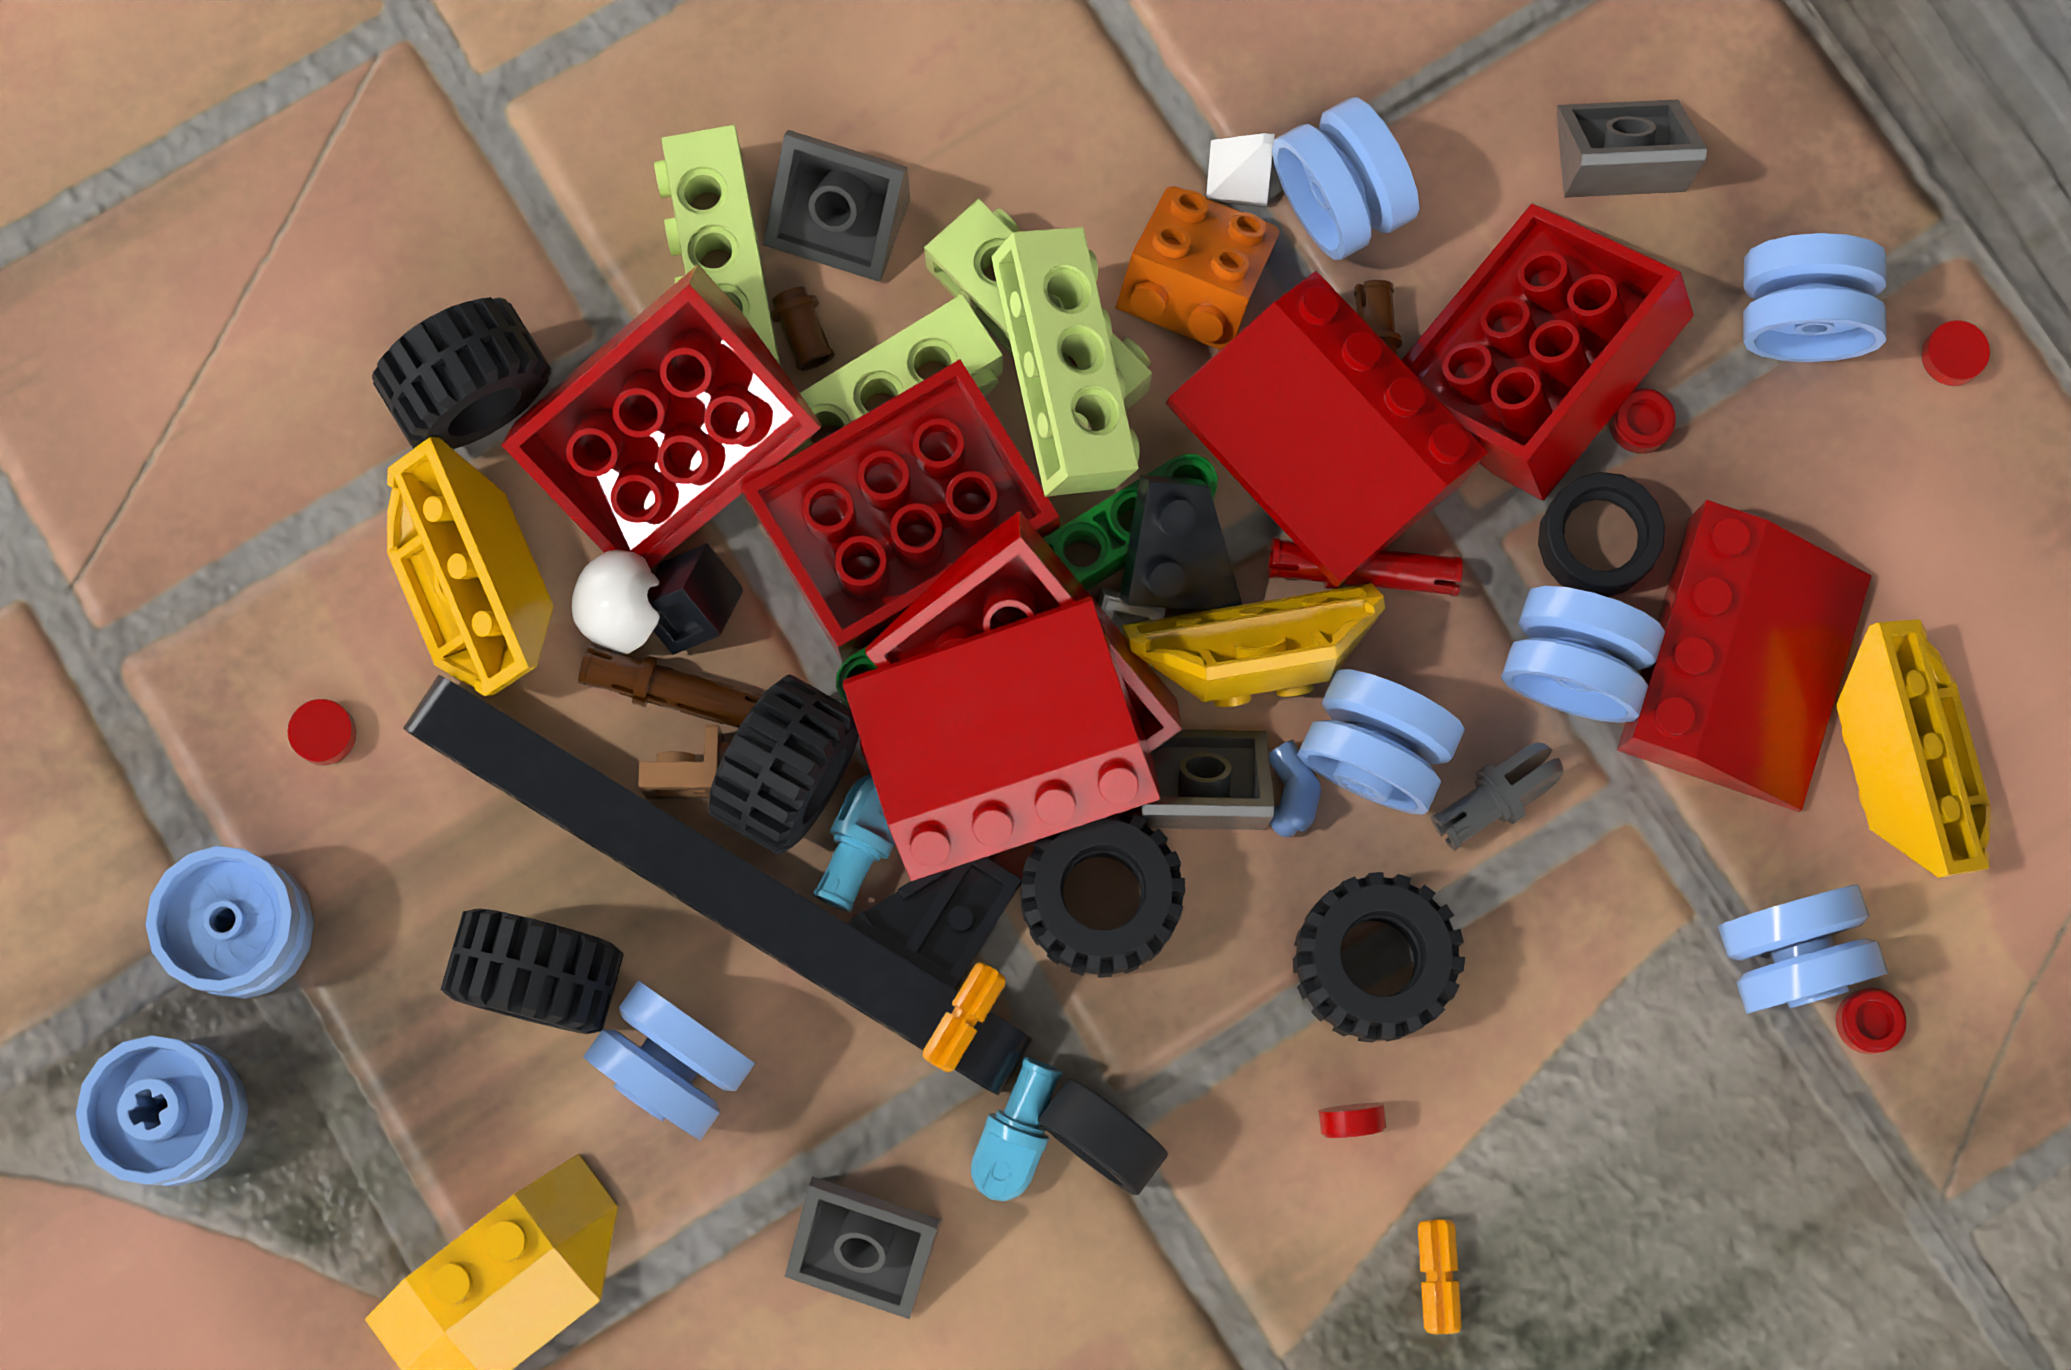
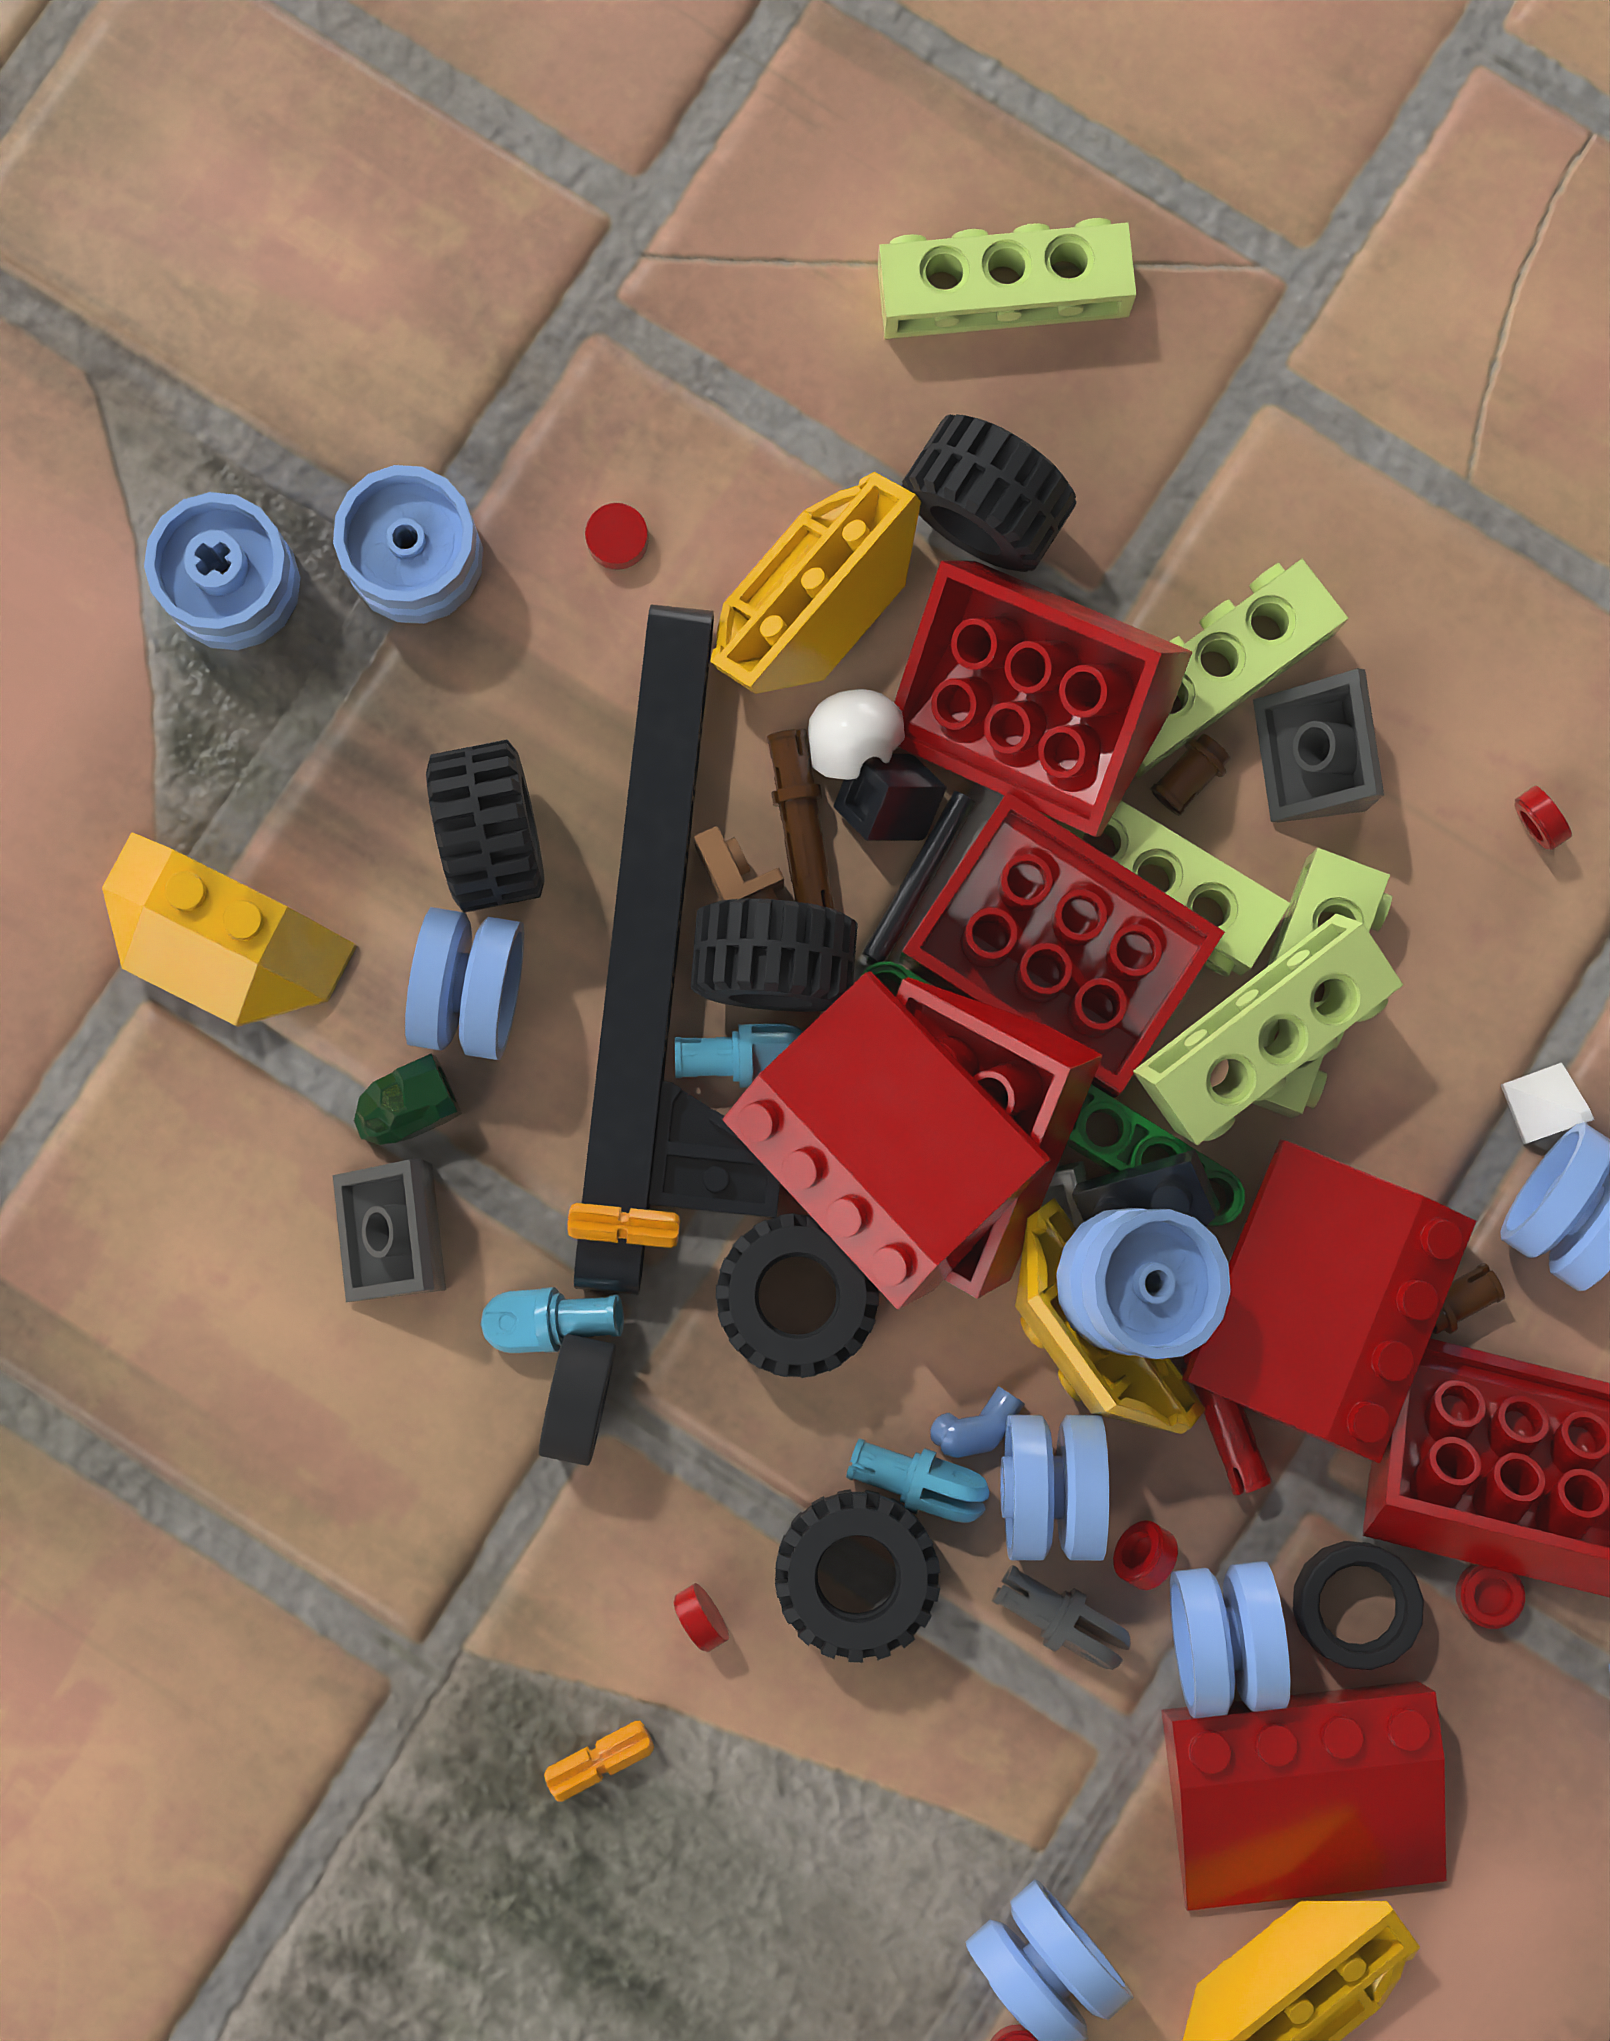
camera: 65 degrees right, 5 degrees up
orange bracket [1115,186,1279,350] -> none
dark grey slope [1138,730,1274,830] -> none
none -> dark green rock [354,1053,462,1145]
none -> medium azure arm [846,1438,989,1523]
none -> black bar [862,791,976,963]
none -> yellowish green brick [878,218,1136,339]
none -> light blue wheel [1056,1208,1231,1359]
none -> red tile [1113,1520,1178,1590]
none -> red tile [1514,786,1572,850]

